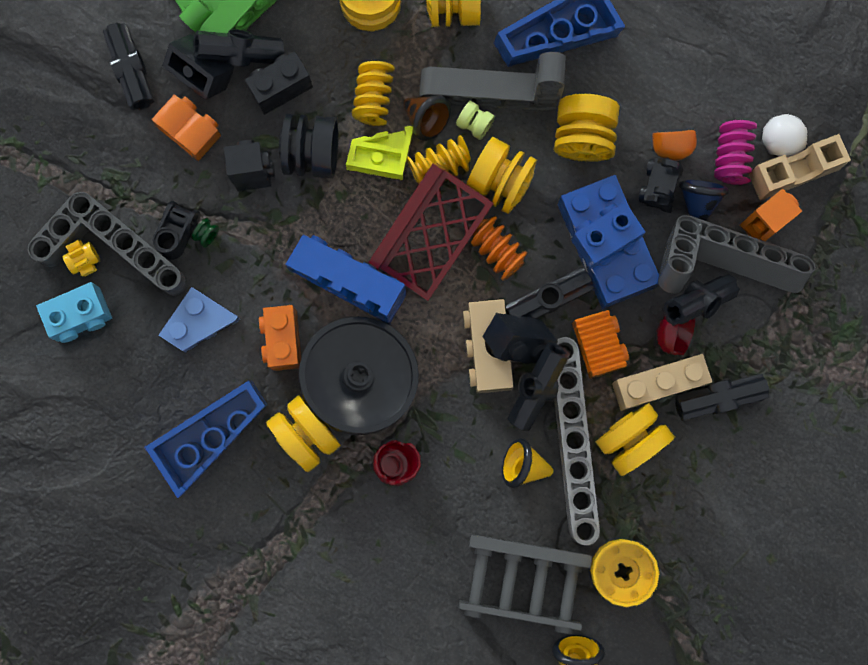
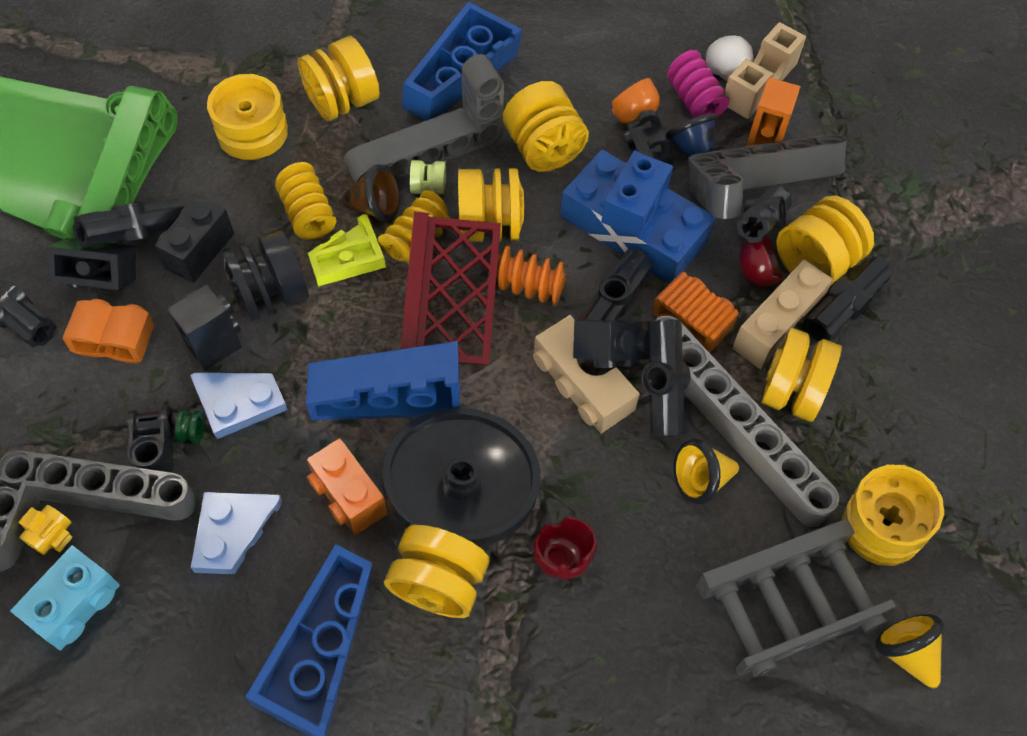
camera: 35 degrees left, 20 degrees down
none -> wing [190,373,288,439]
none -> yellow wheel [776,196,874,285]

